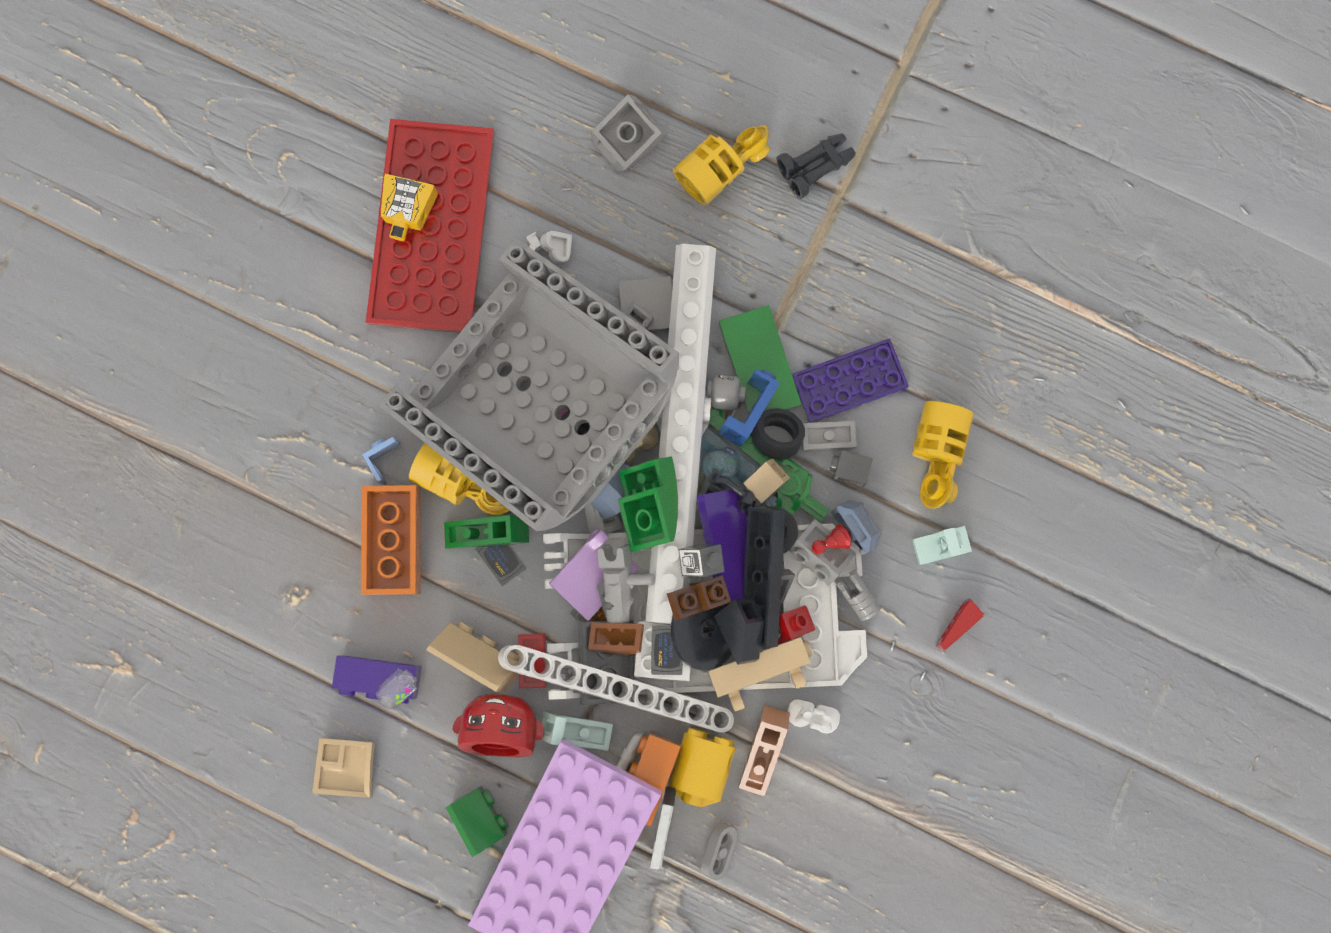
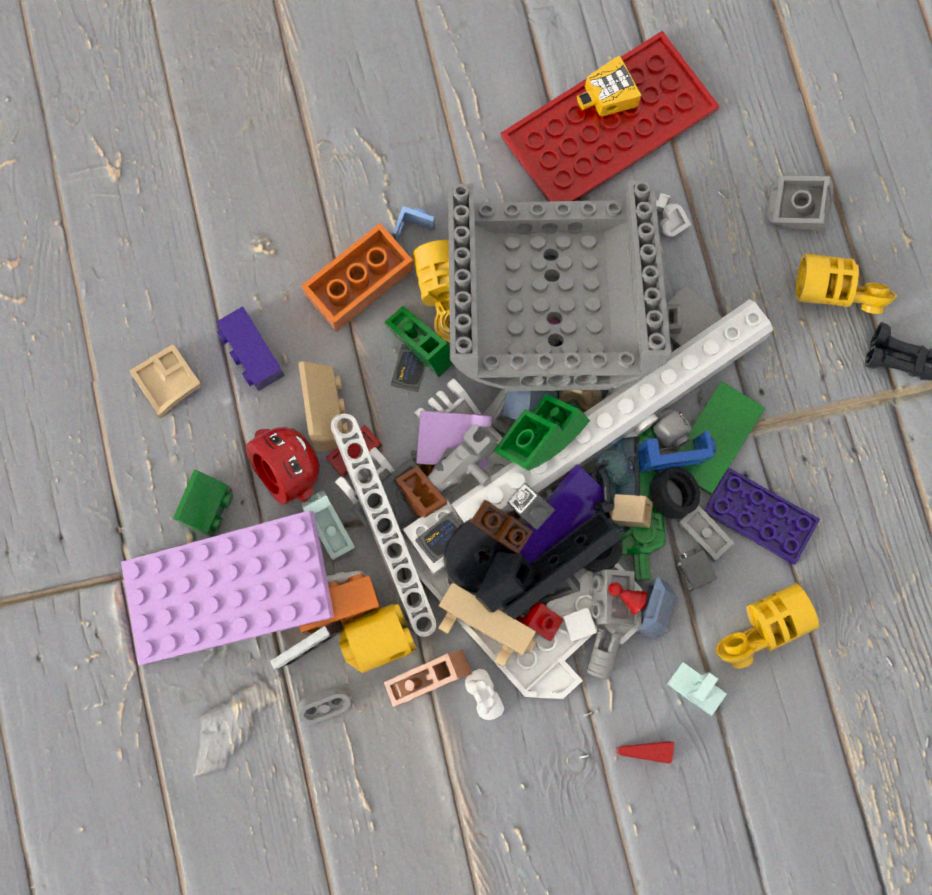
camera: 50 degrees right, 5 degrees down
clear brick [375,668,417,709] -> none
none -> white tile [563,607,597,642]

